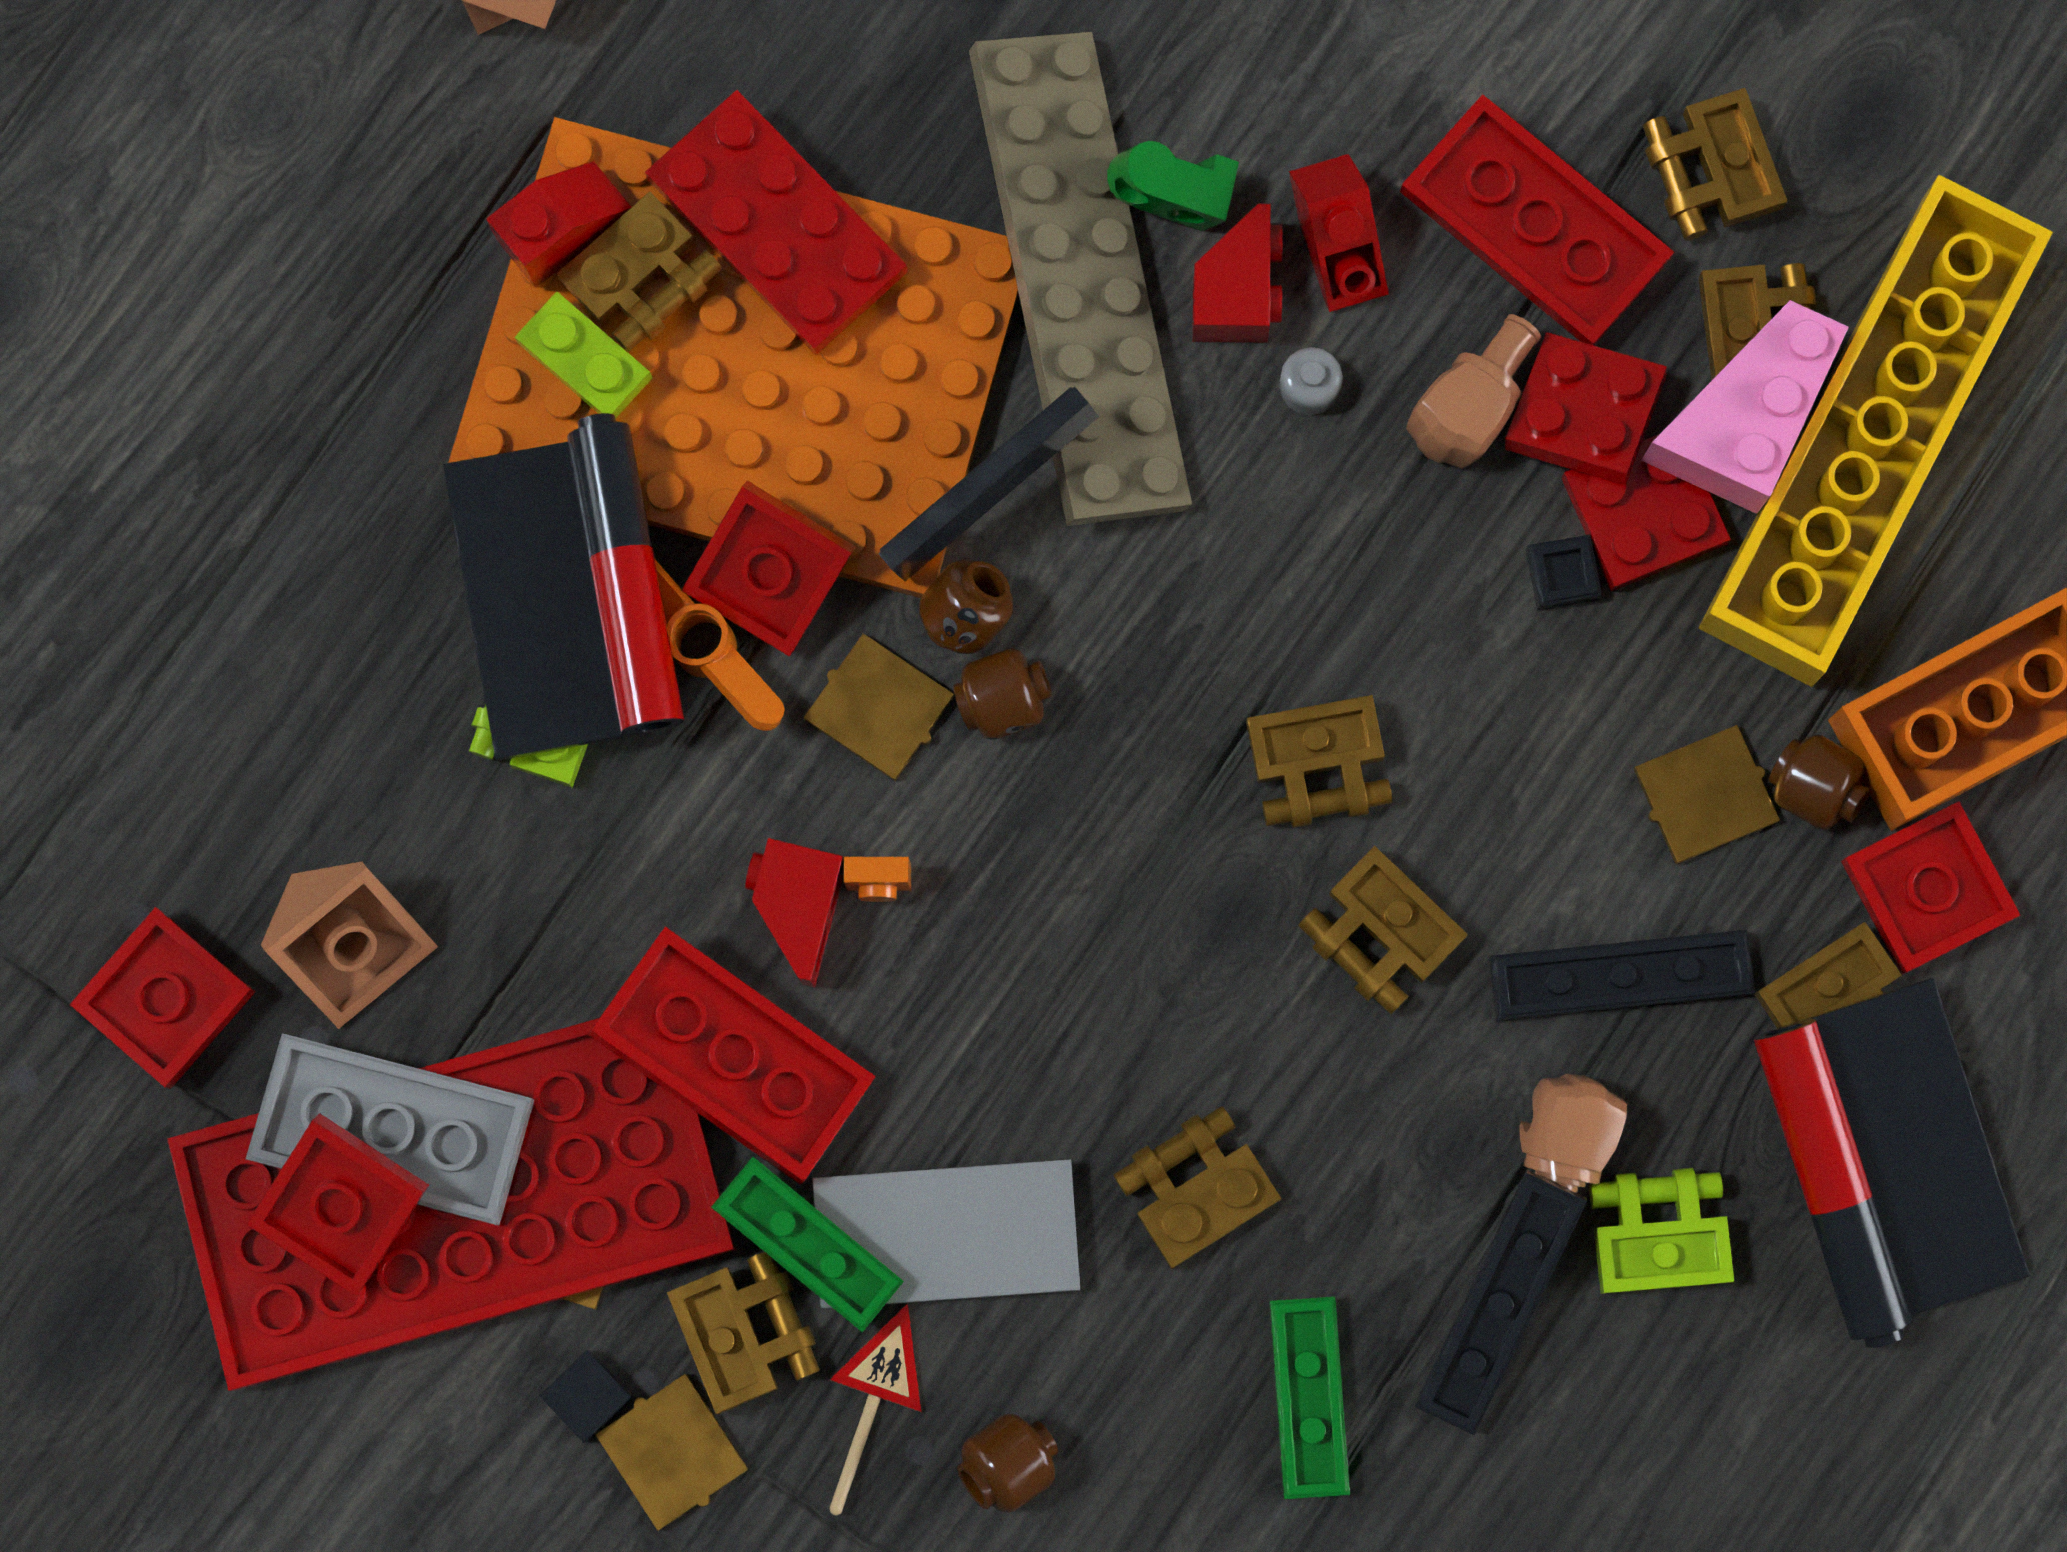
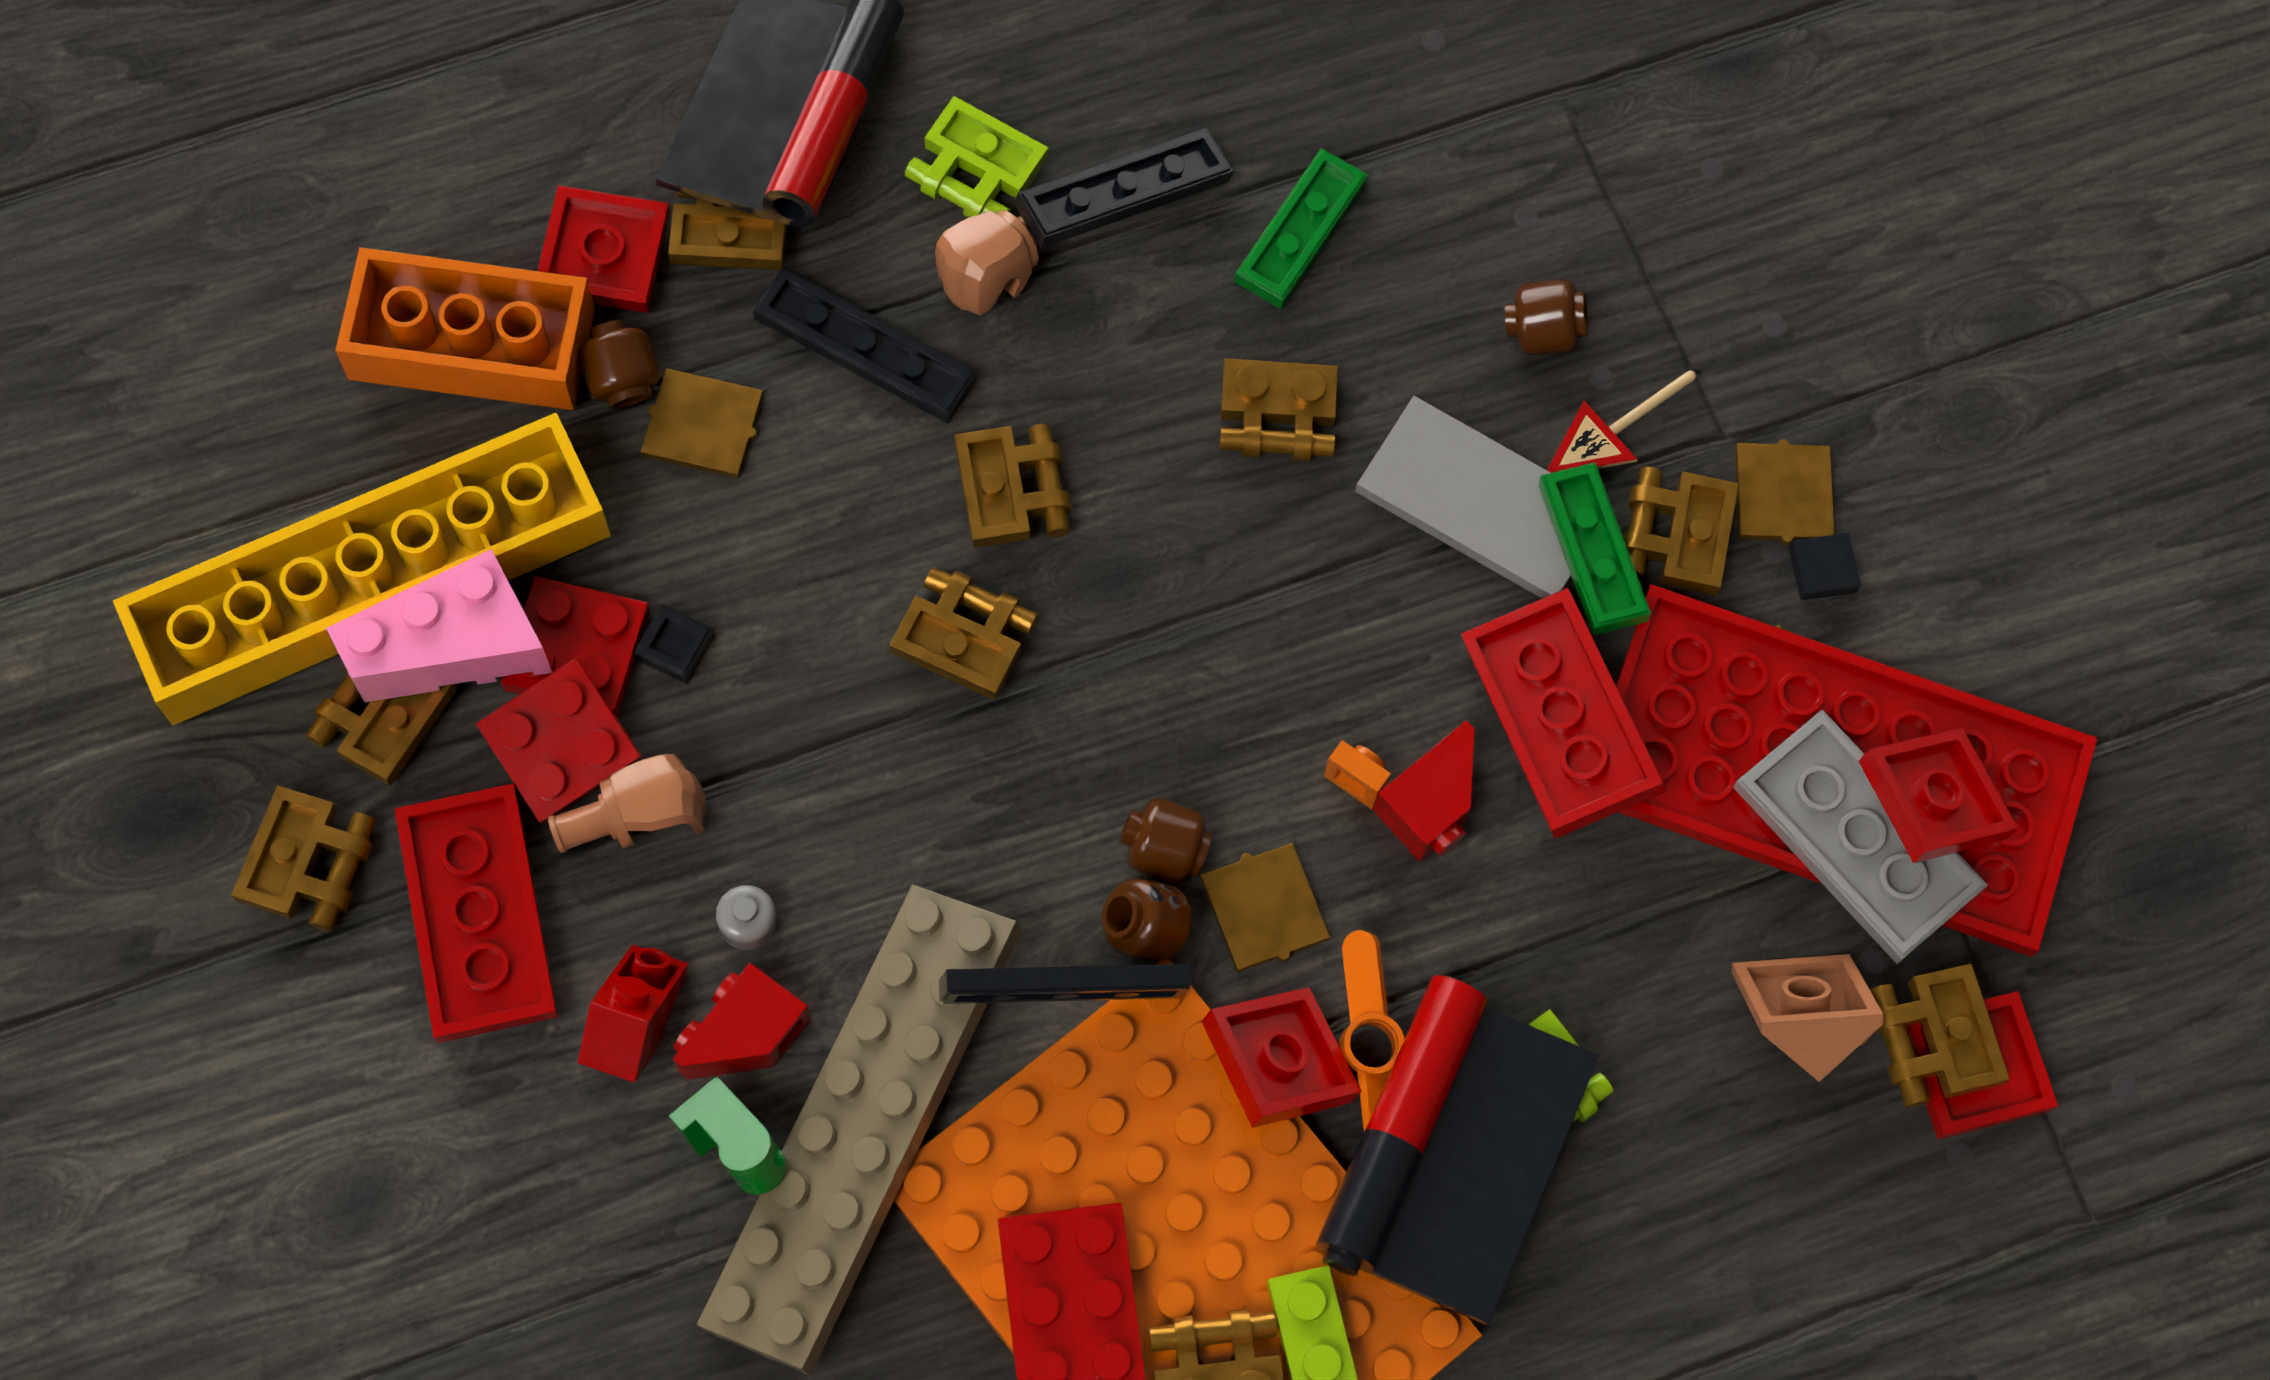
camera: 155 degrees left, 10 degrees down
none -> pearl gold plate [1870,964,2010,1108]

